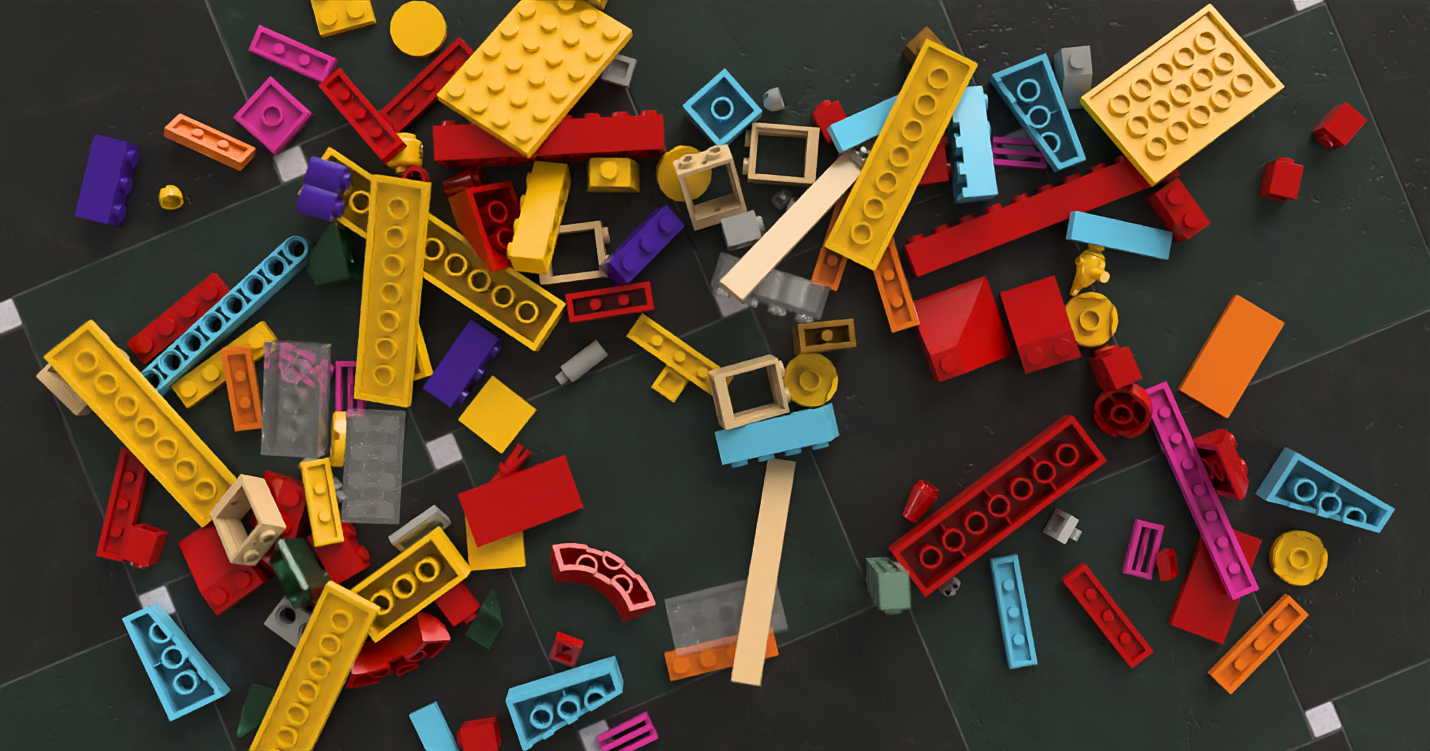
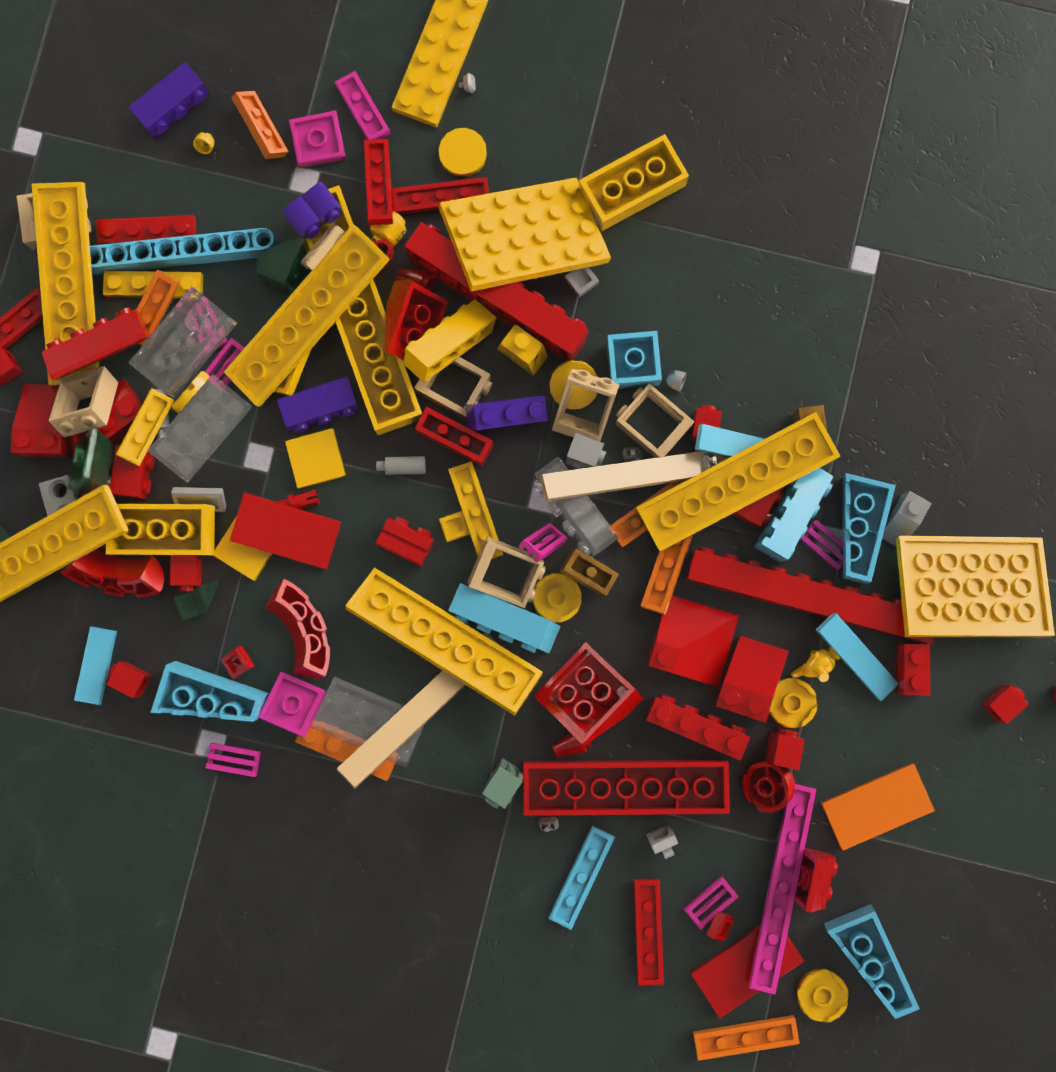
camera: 40 degrees right, 5 degrees down
none -> red slope [42,307,151,380]
none -> dark pink plate [258,672,327,738]
none -> tan tile [301,225,344,270]
none -> yellow plate [345,568,542,716]
none -> red brick [375,516,435,567]
none -> dark pink tile [519,523,567,563]
none -> red slope [534,642,644,746]
none -> red brick [644,694,750,761]

